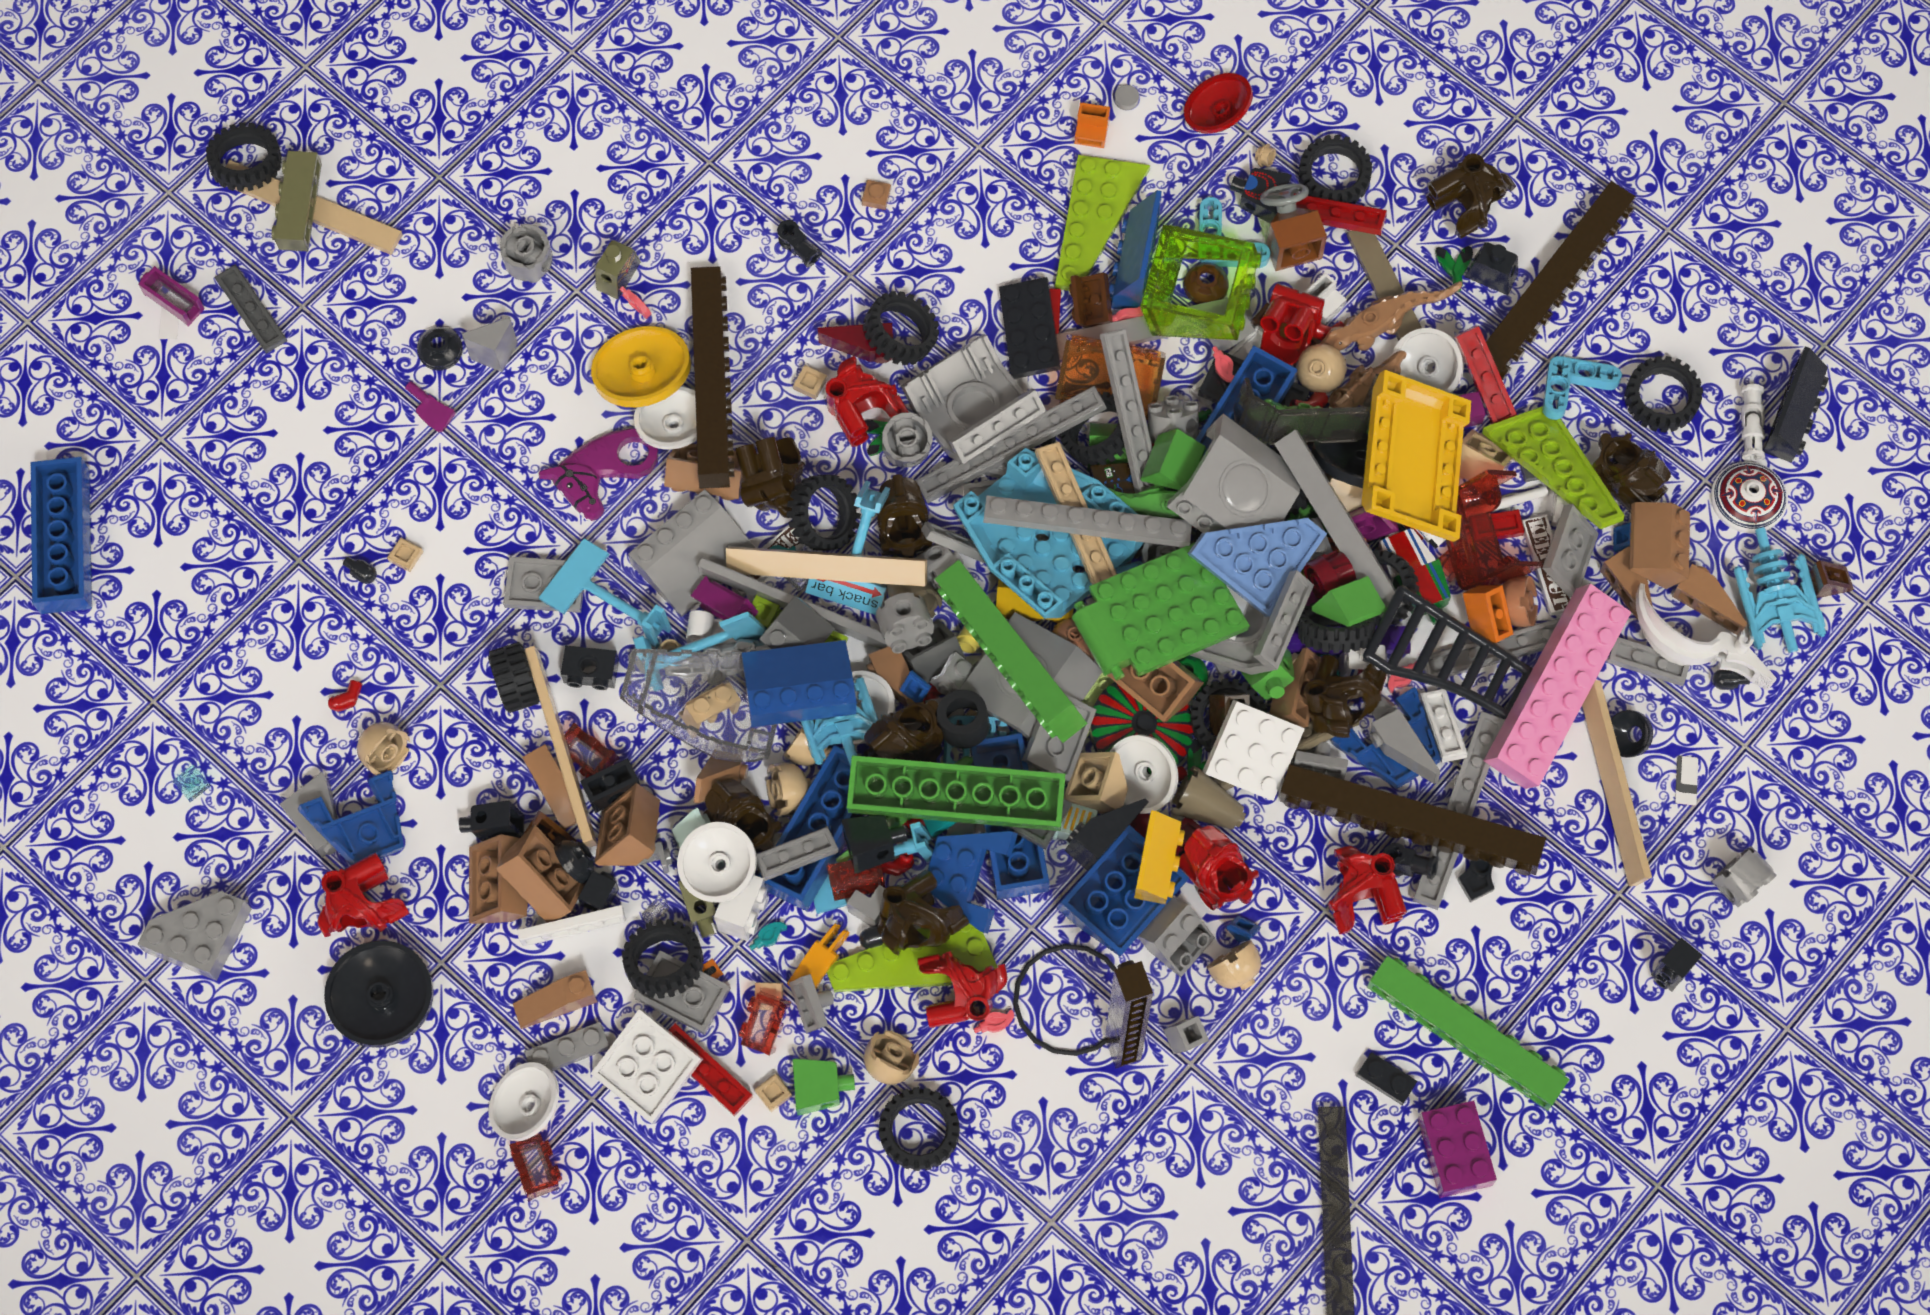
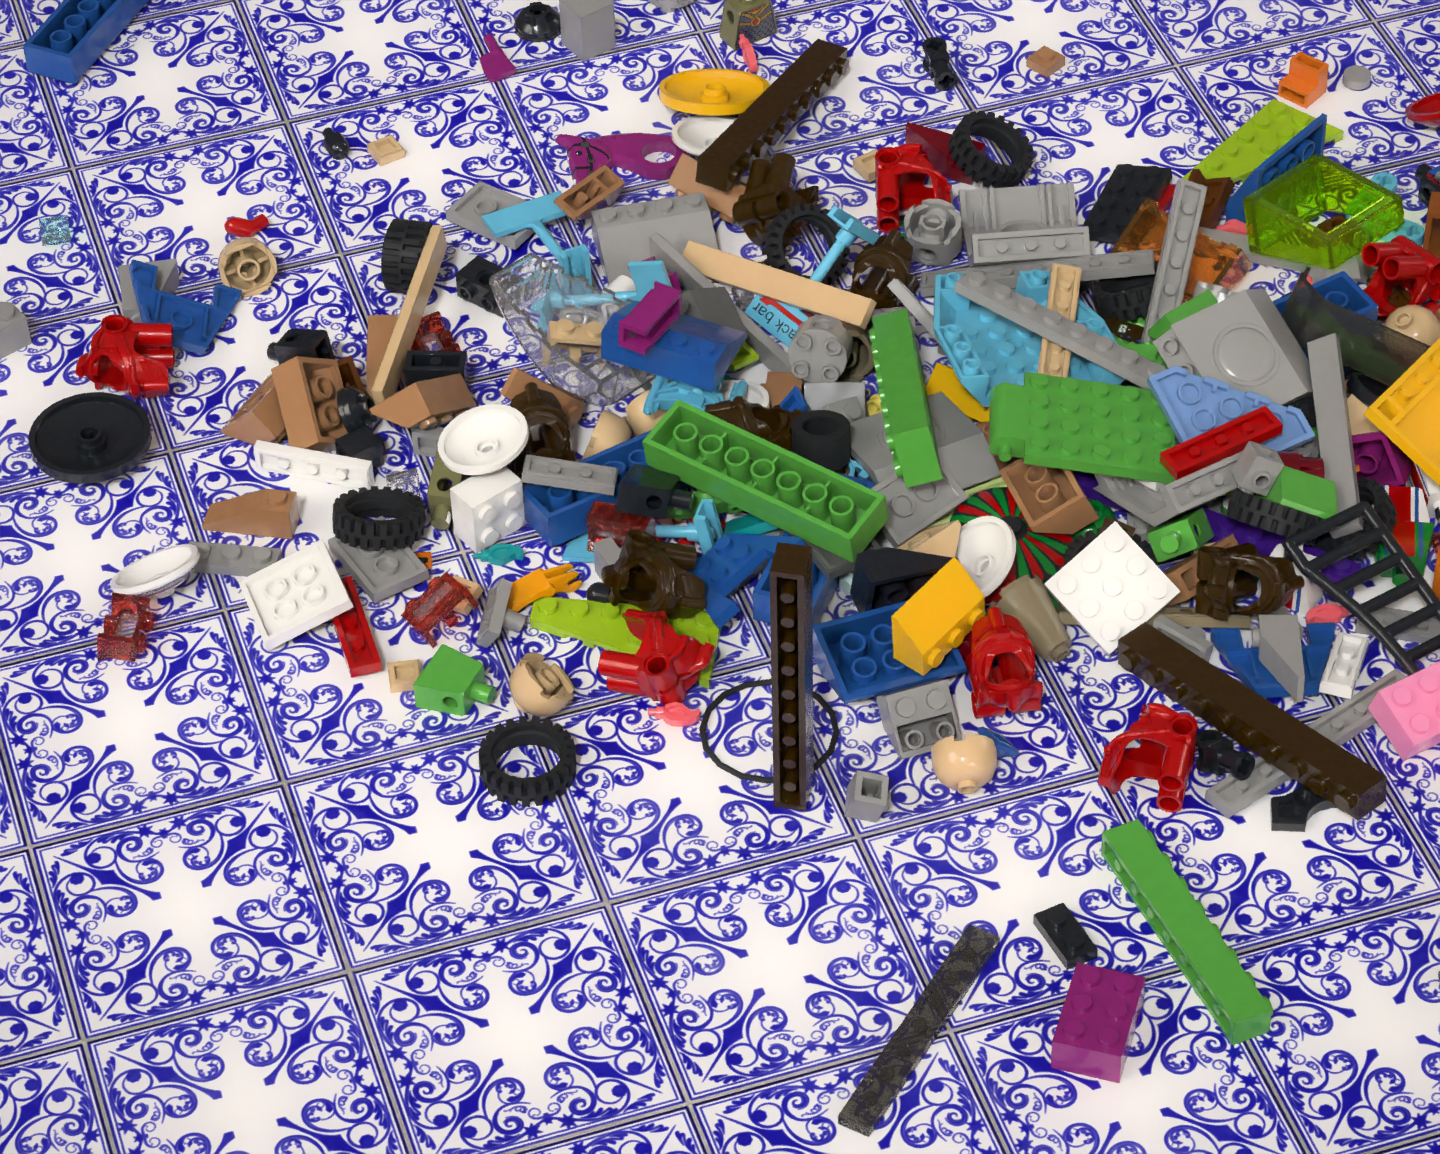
camera: 30 degrees right, 25 degrees down
none -> medium nougat slope [554,165,625,221]
none -> magenta window [618,281,682,355]
none -> red plate [1160,405,1283,480]
none -> light grey brick [1231,441,1284,496]

